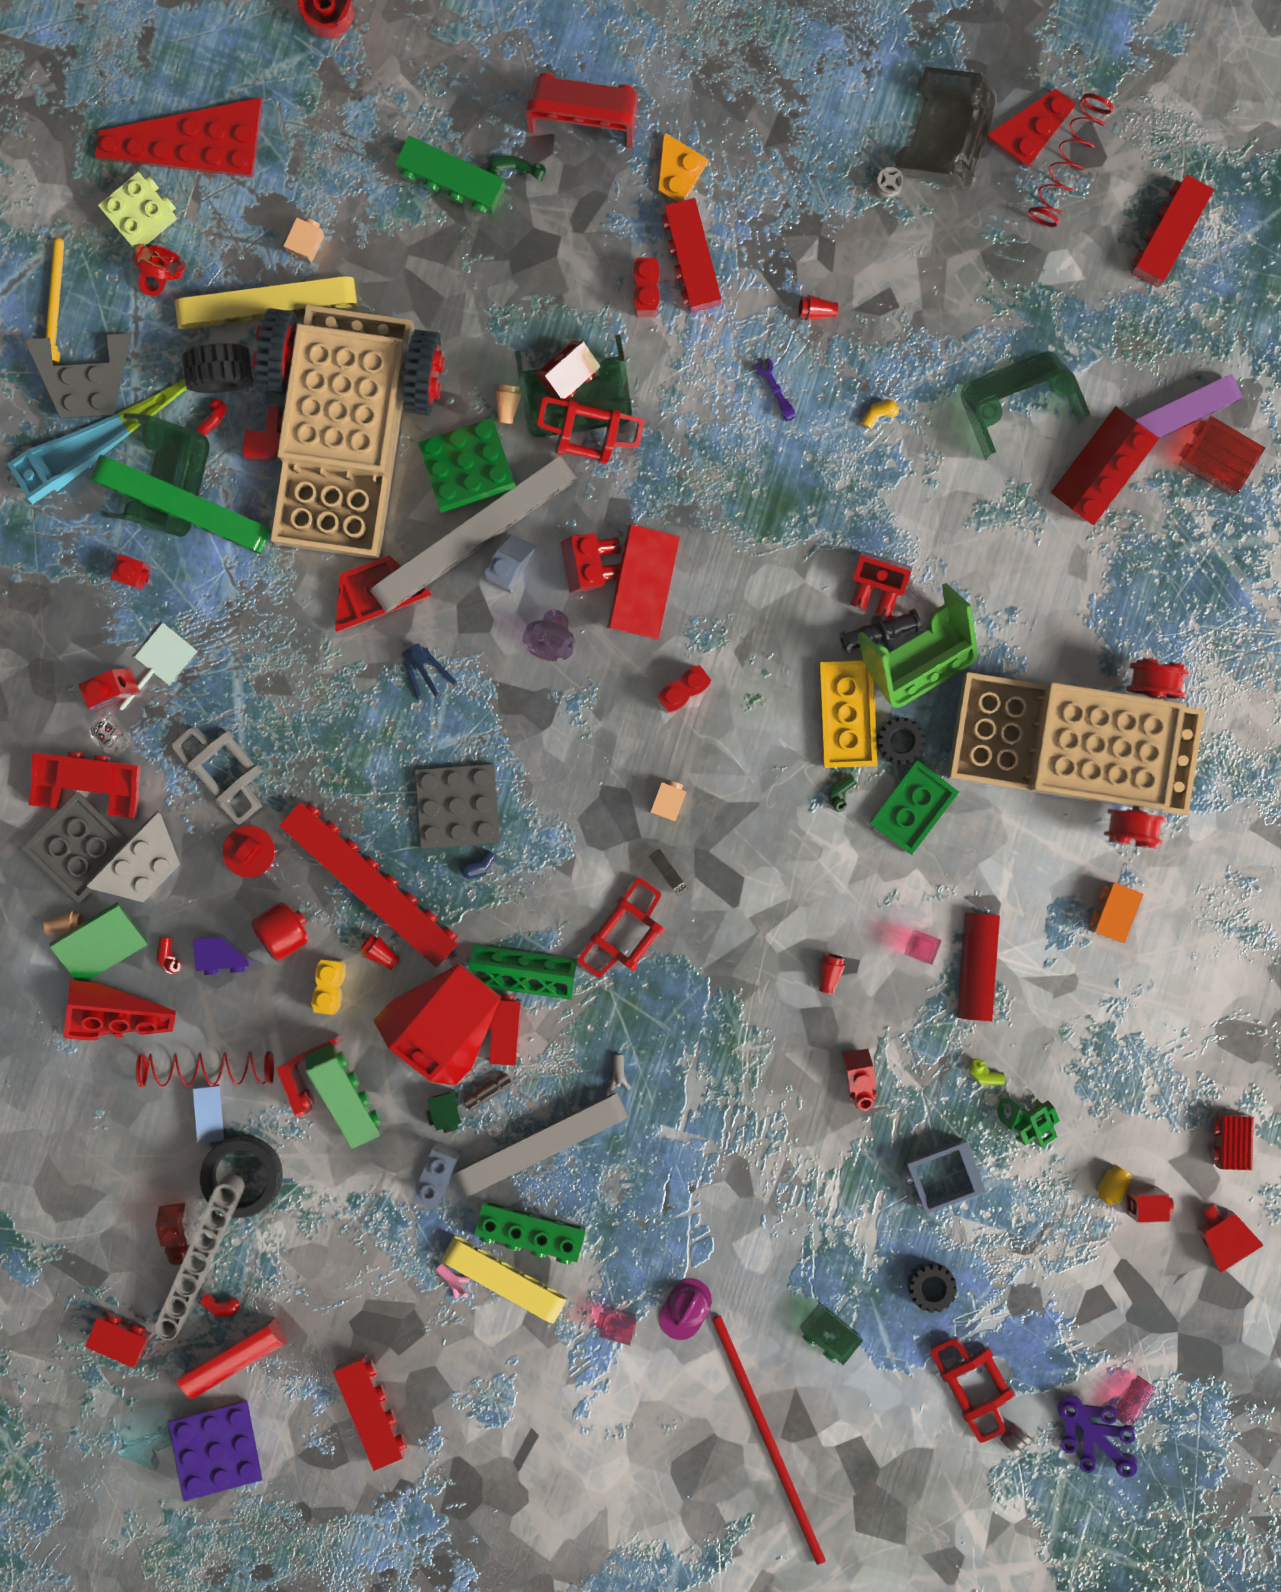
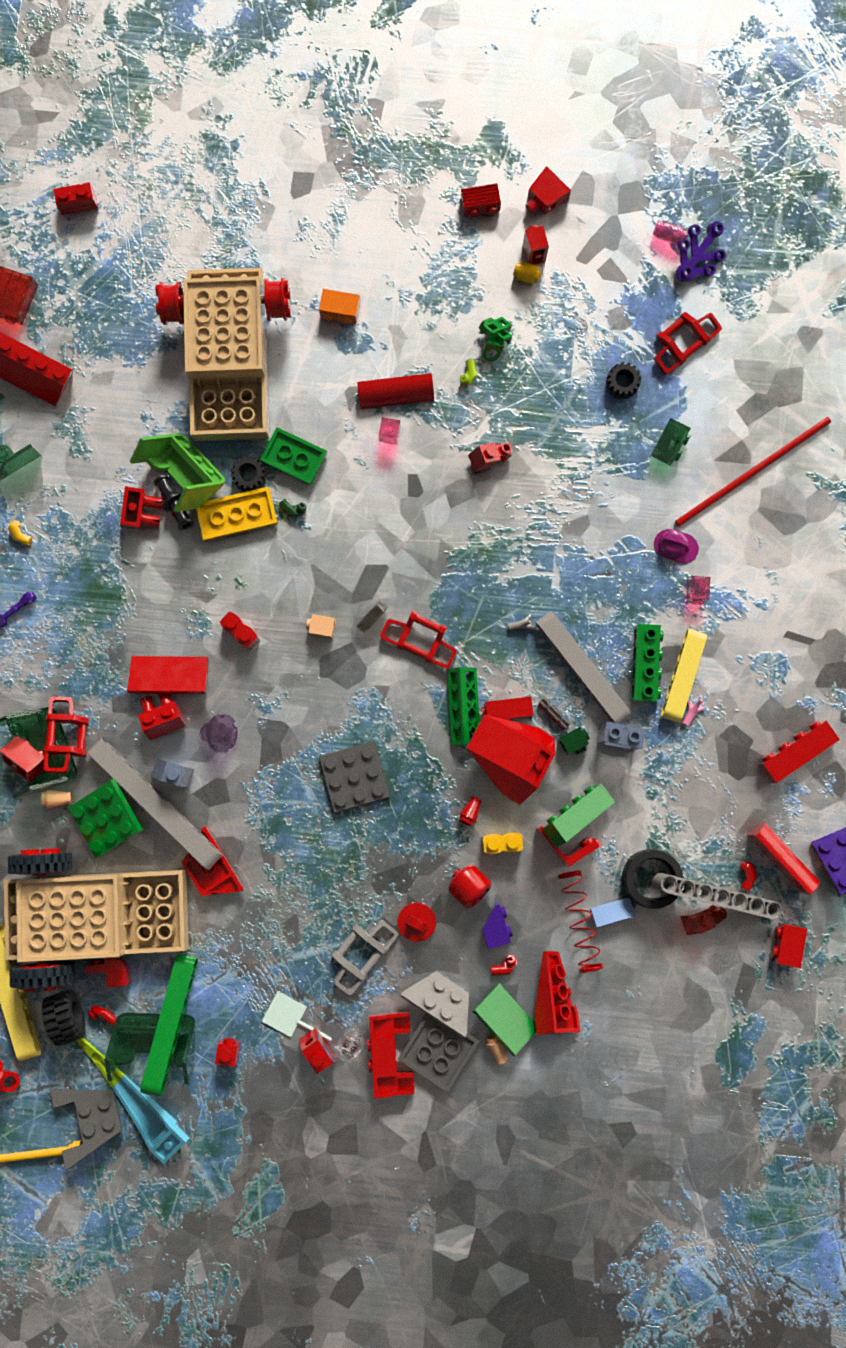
camera: 110 degrees left, 5 degrees down
red brick [279,802,460,968] -> none
dark blue plant [402,643,457,699] -> none
dark blue arm [459,850,498,879] -> none
red cone [819,953,846,994] -> none
sand blue window [903,1139,986,1214] -> none
flat silver wheel [1000,1423,1034,1457] -> none

